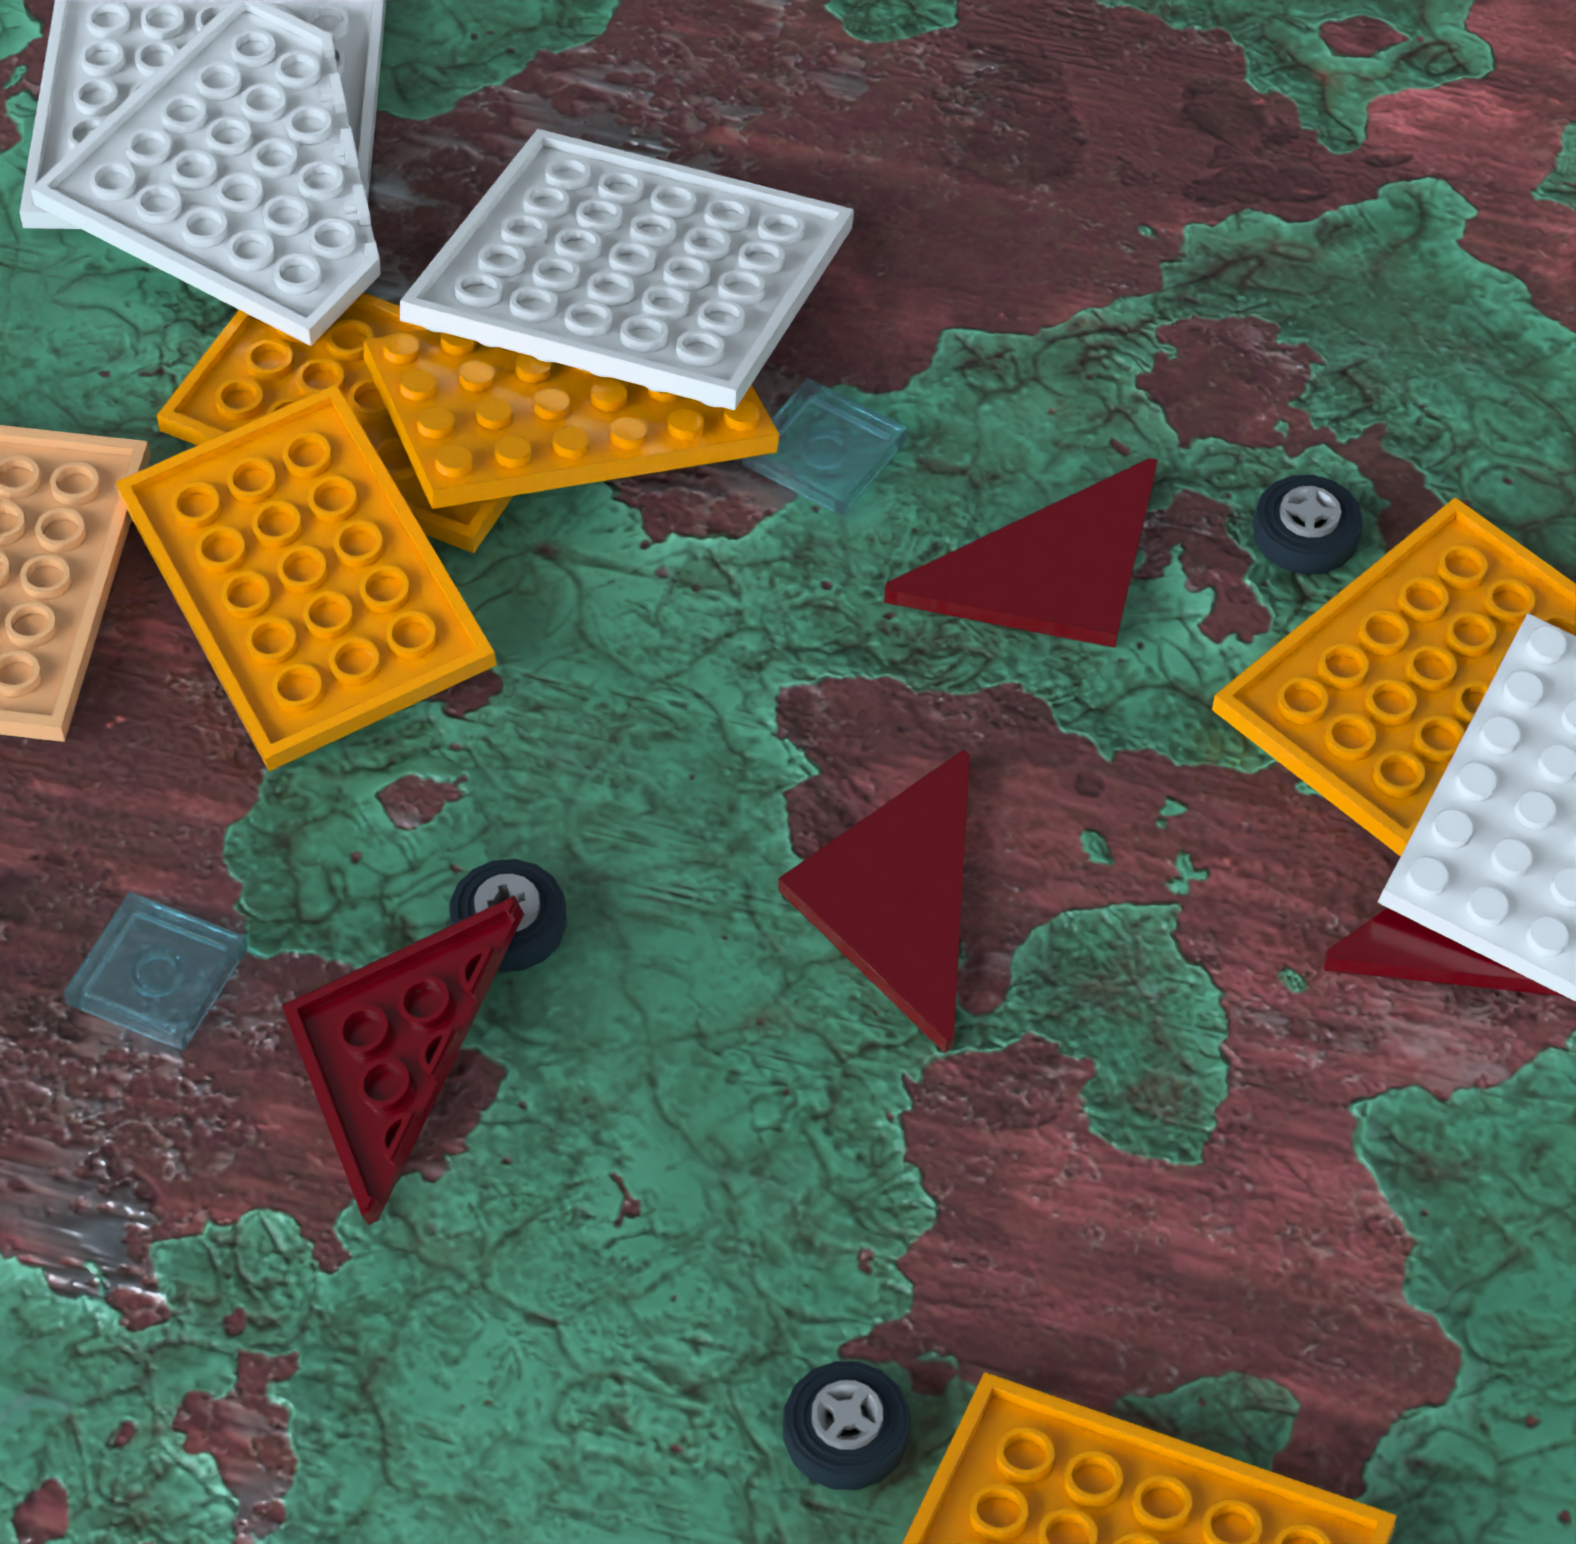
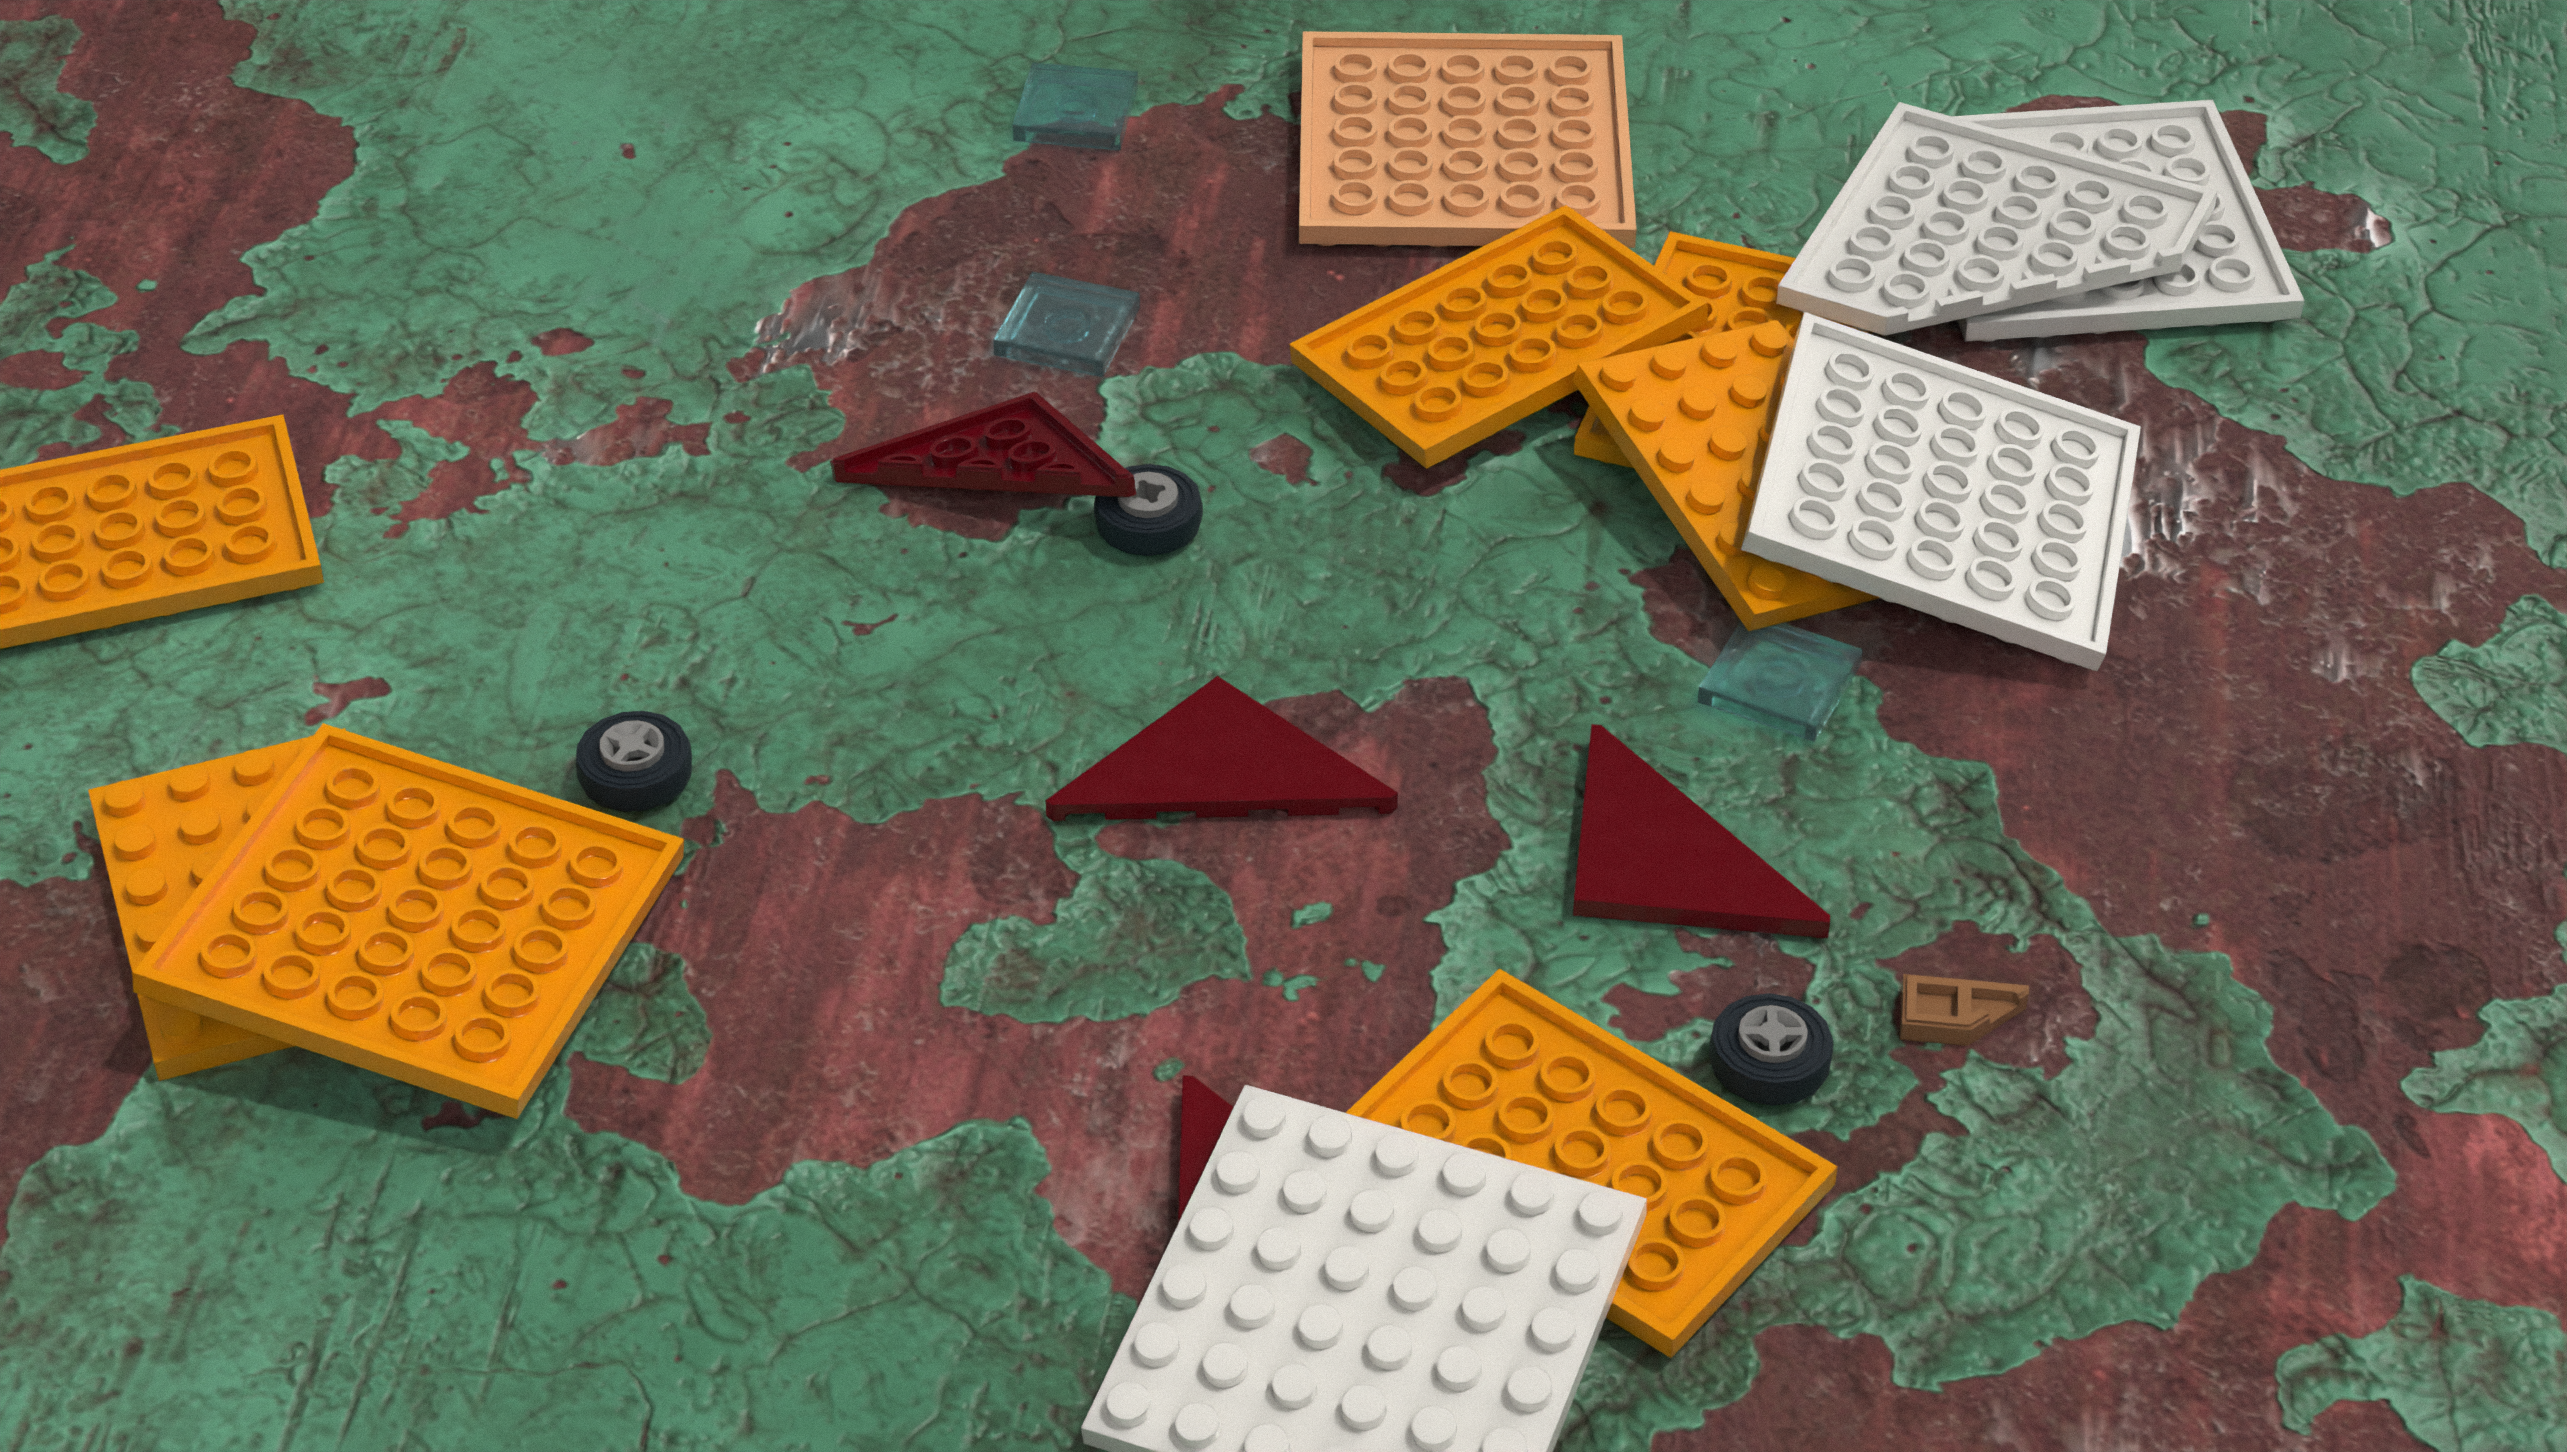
camera: 85 degrees right, 10 degrees down
none -> medium nougat tile [1900,974,2029,1046]

